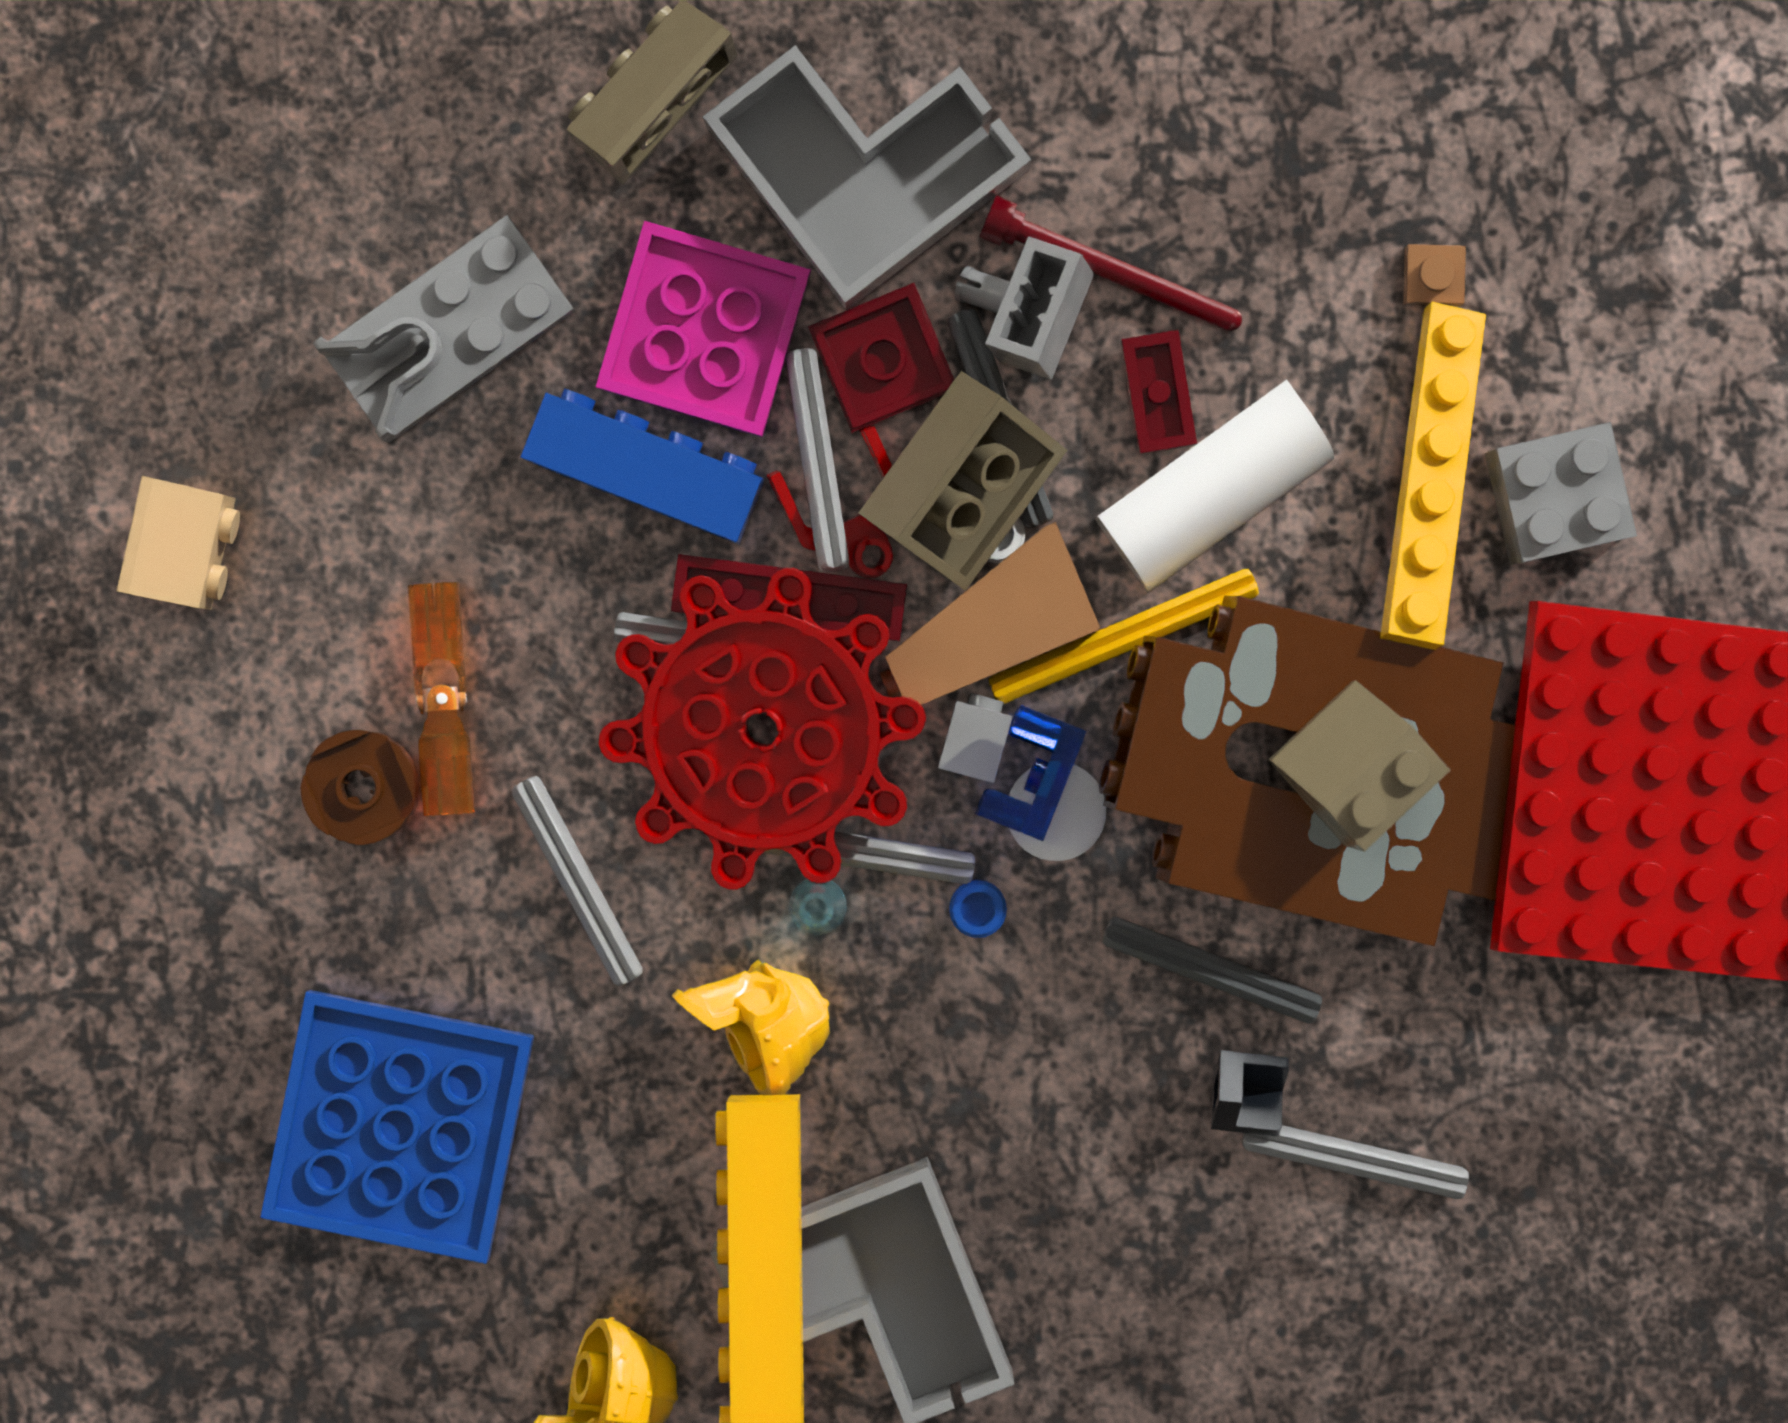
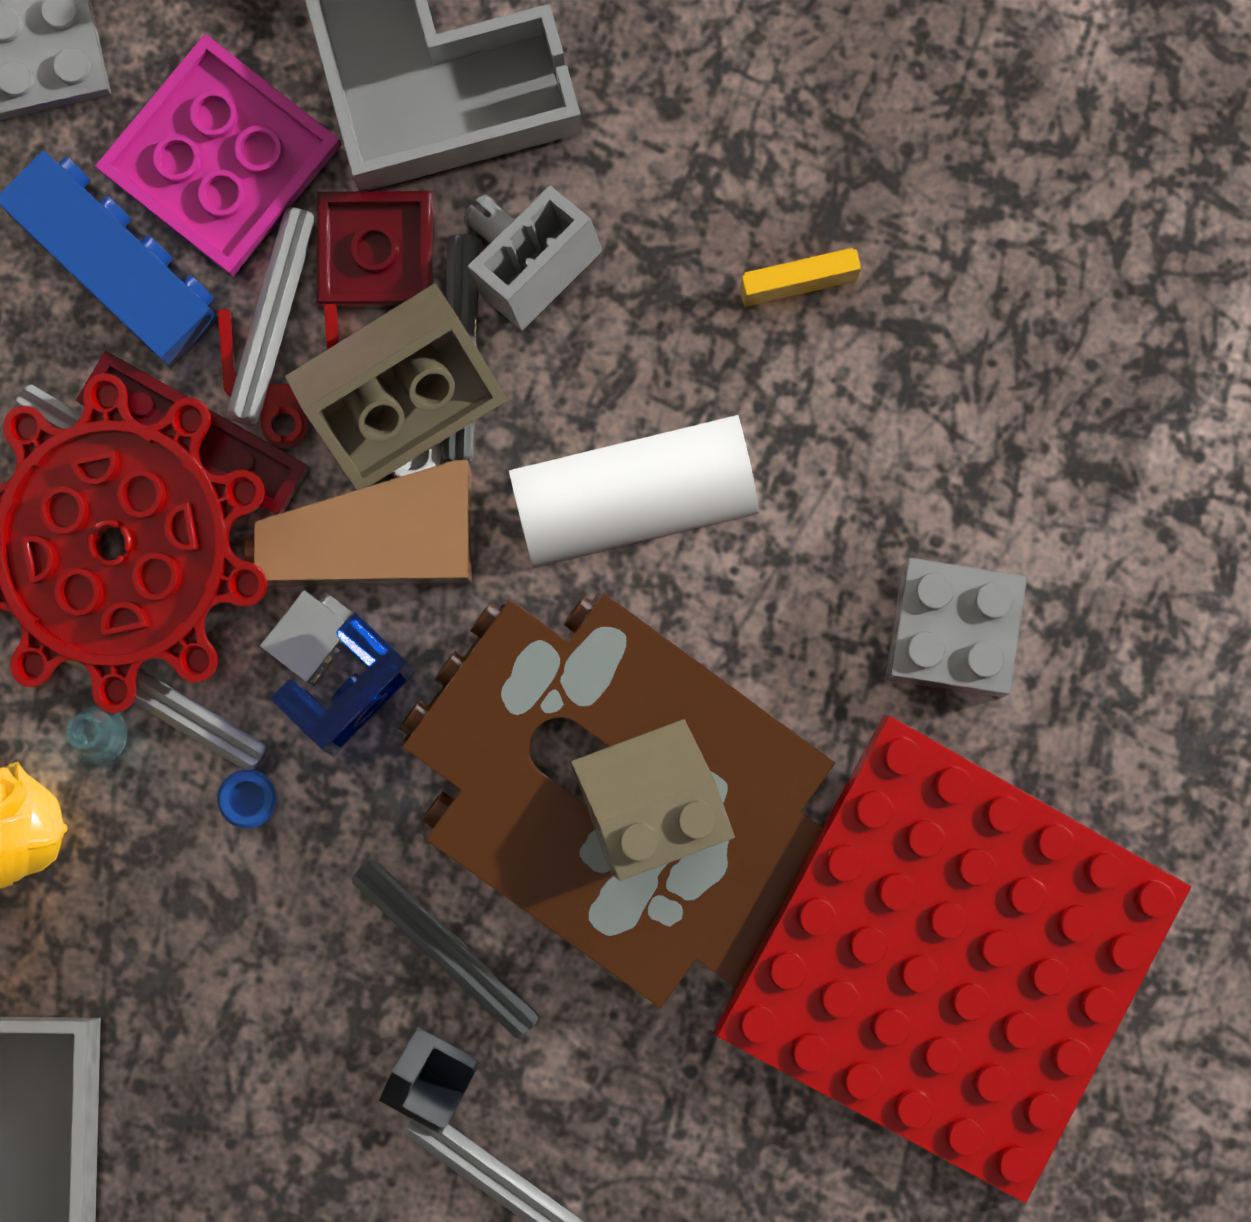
camera: 25 degrees right, 5 degrees down
dark red piece [978,195,1242,331] -> none
yellow axle [989,569,1259,704] -> none
white sticker [1006,761,1106,861] -> none
dark red plate [1120,330,1197,455] -> none
yellow plate [1380,302,1486,650] -> none
medium nougat plate [1403,244,1466,306] -> none
none -> yellow tile [740,248,861,307]

